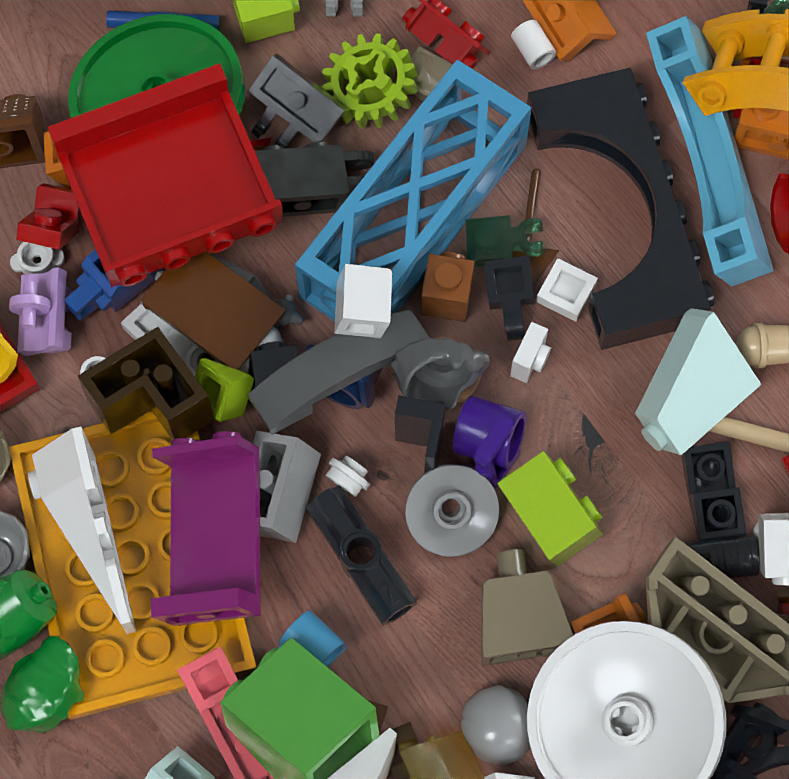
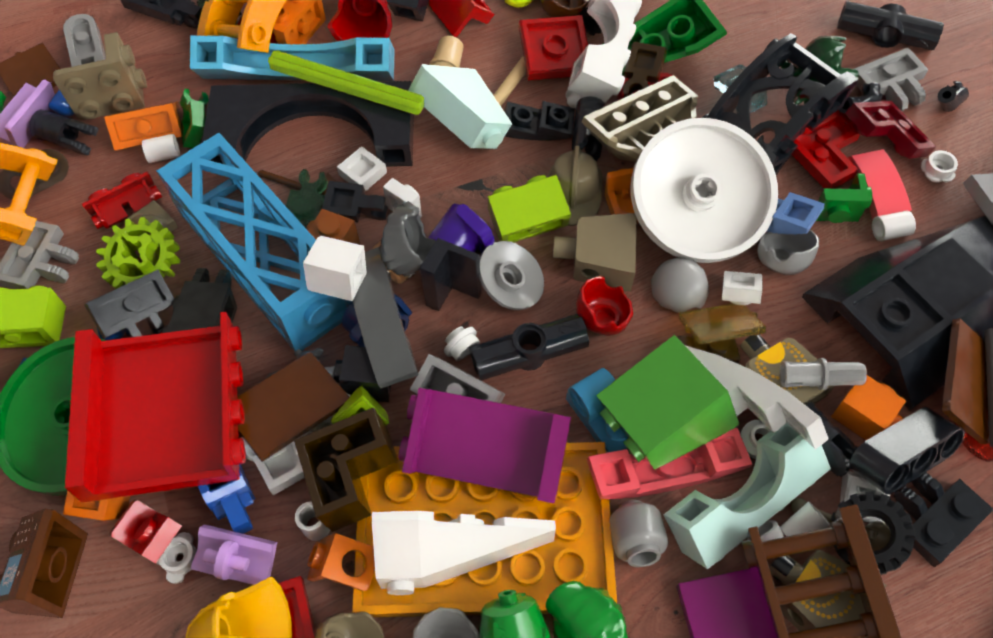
camera: 75 degrees left, 10 degrees down
none -> green plate [180,88,209,149]
none -> lime axle [268,50,424,115]
none -> orange bracket [307,533,375,591]
none -> dark tan piece [548,146,603,226]
none -> red hair [576,276,633,336]
none -> light grey head [609,500,668,567]

